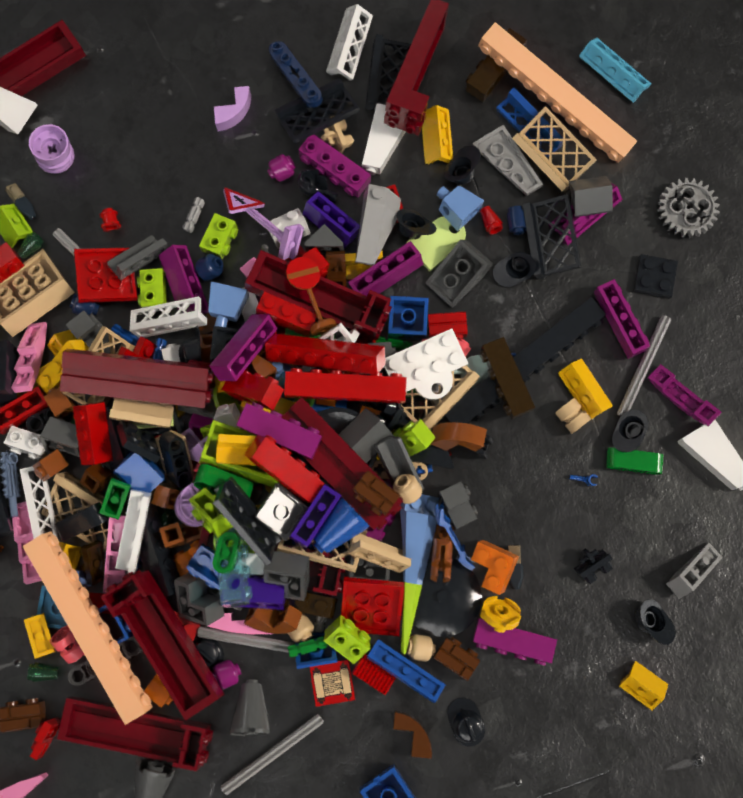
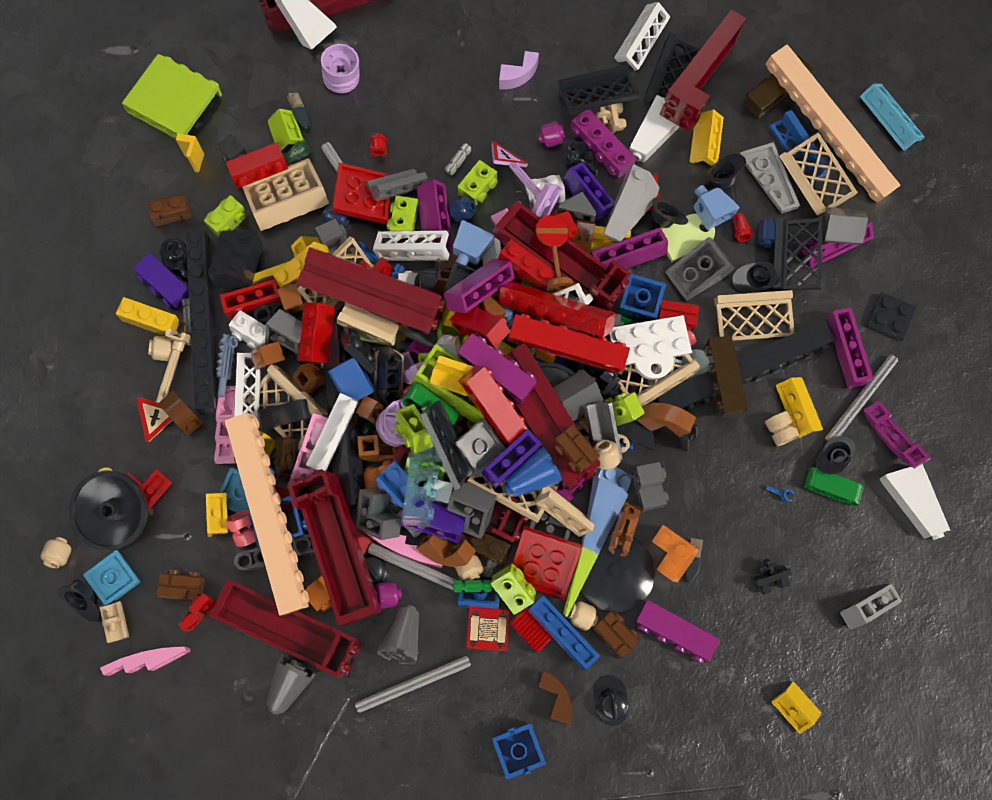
camera: 10 degrees right, 5 degrees down
bright pink slope [11,322,47,393] -> none
clear green cone [27,662,58,683] -> none
green slope [99,478,131,520] -> none
green plate [213,532,241,574] -> none
dark blue piece [269,41,323,108] -> none
blue piece [435,502,475,571] -> none
yellow plate [480,596,521,633] -> none
black piece [635,599,676,645] -> none
light grey gear [657,178,720,238] -> none
none -> tan fence [714,290,795,341]

